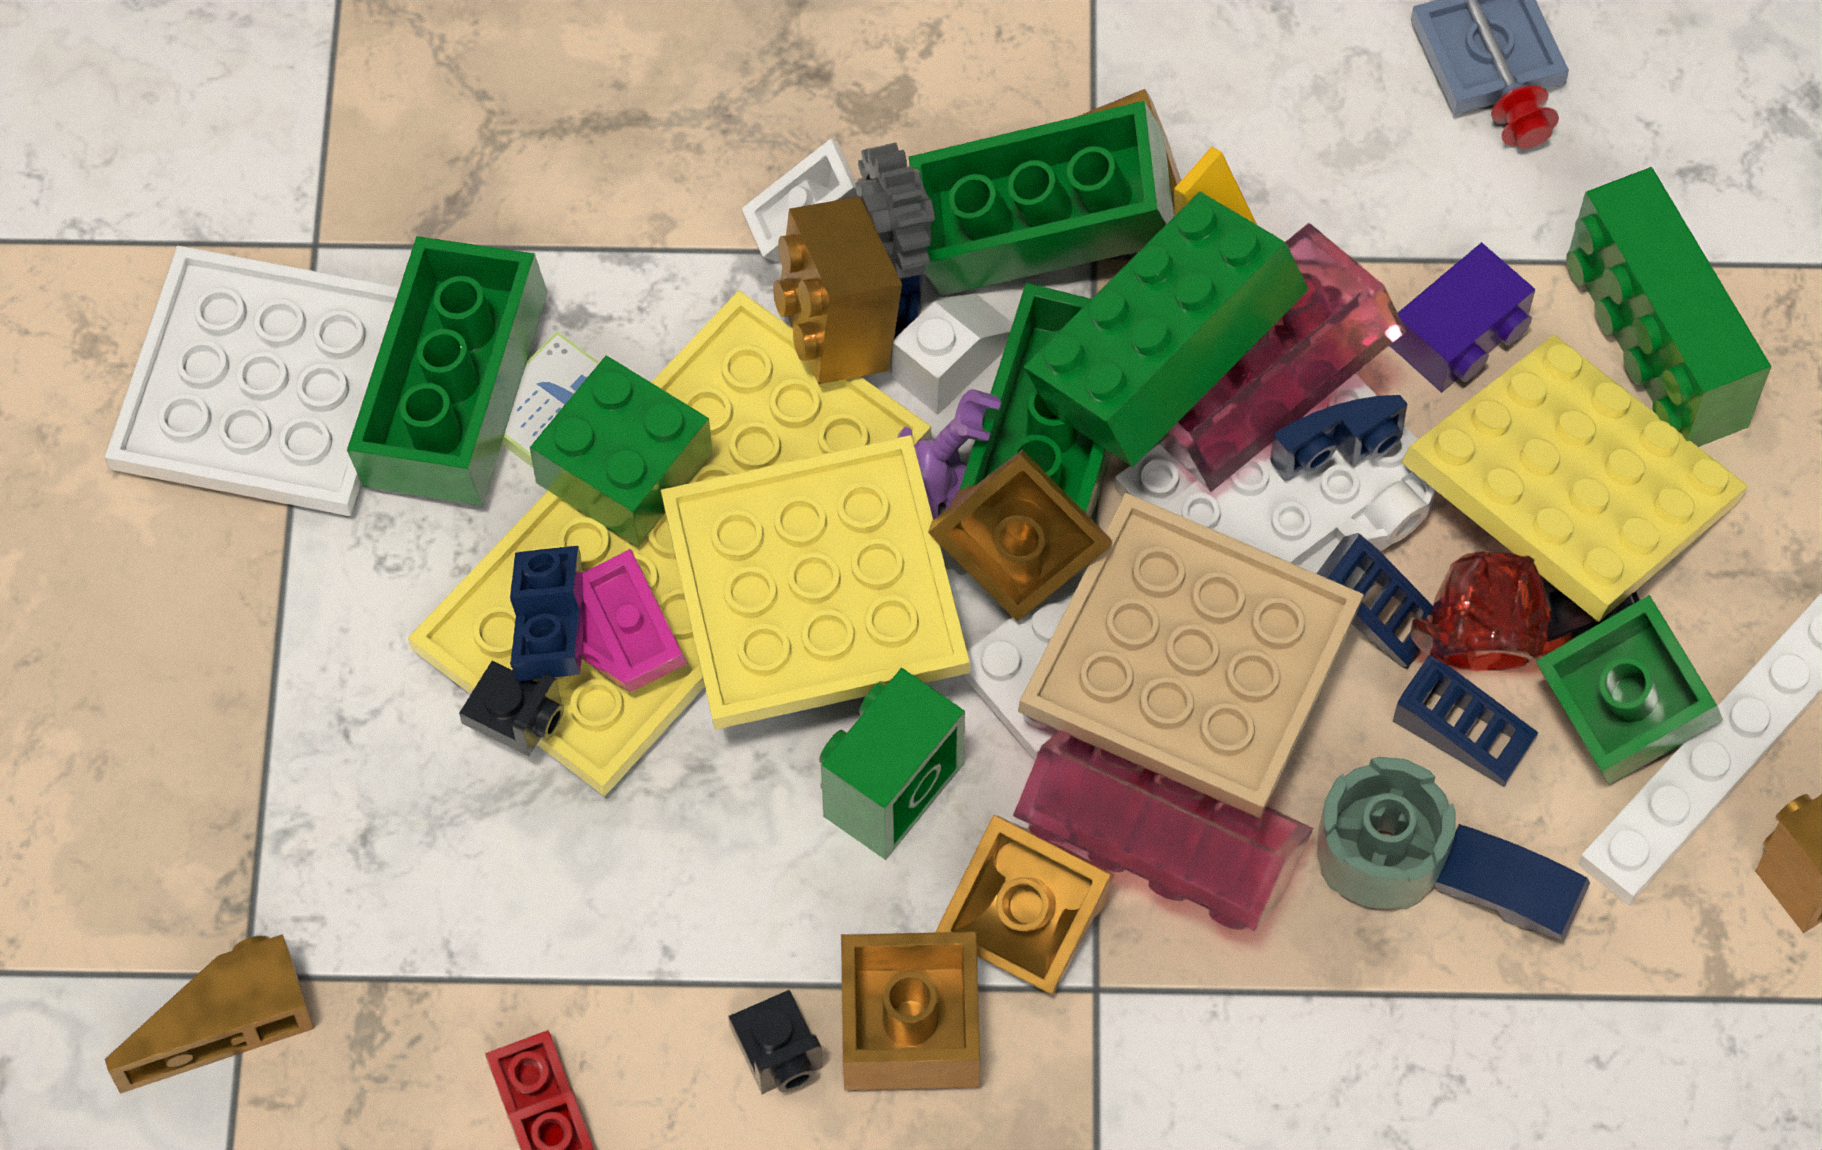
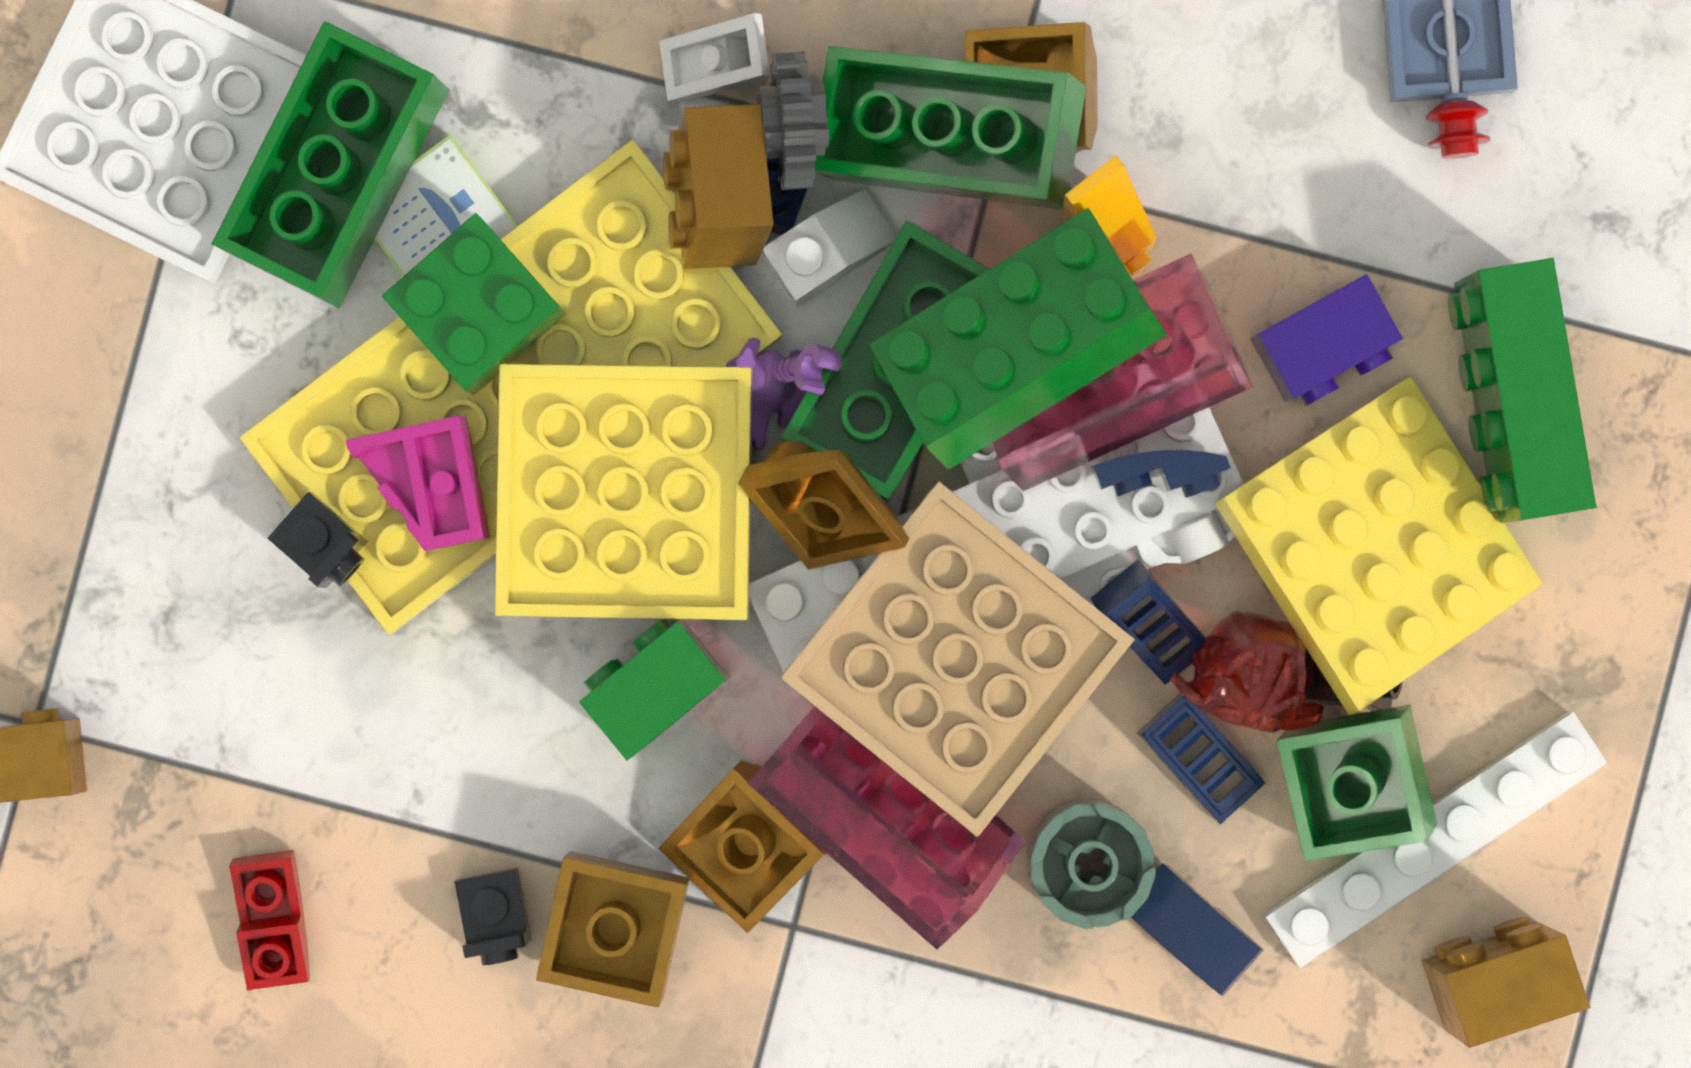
camera: 15 degrees right, 25 degrees up
dark blue slope [510,546,583,681] -> none

